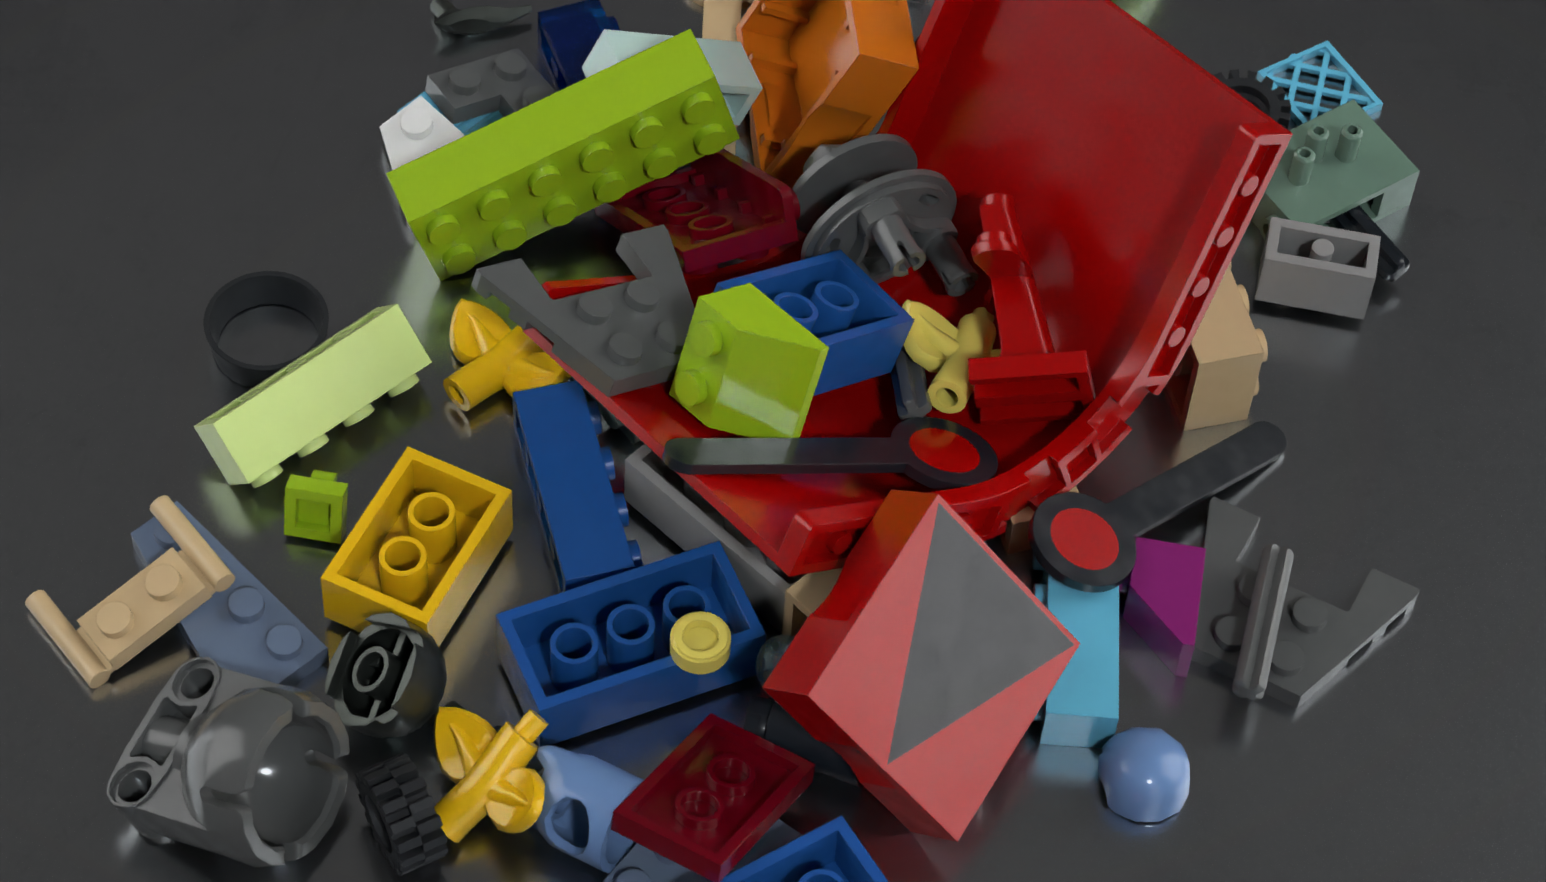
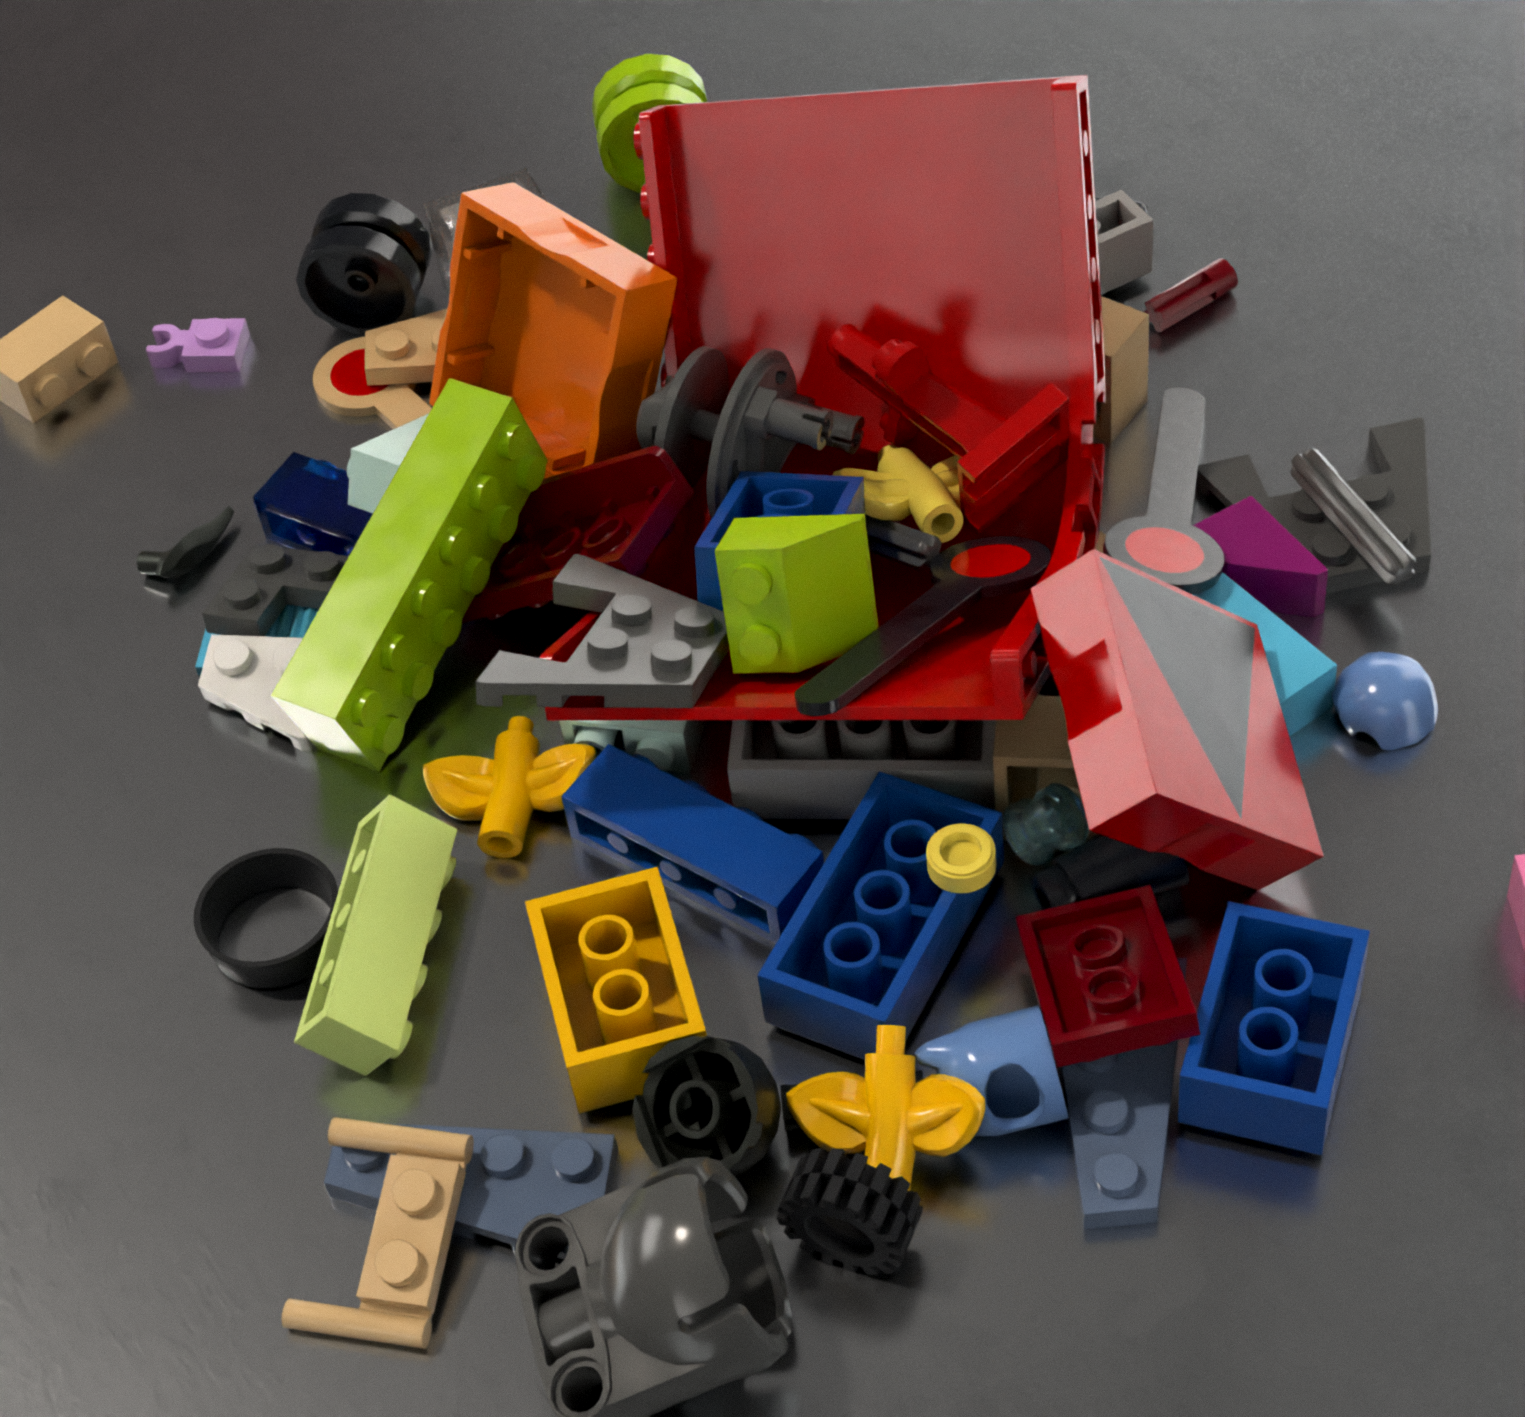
camera: 30 degrees left, 5 degrees down
lime tile [284,469,348,544] -> none
none -> dark red piece [1144,258,1238,332]

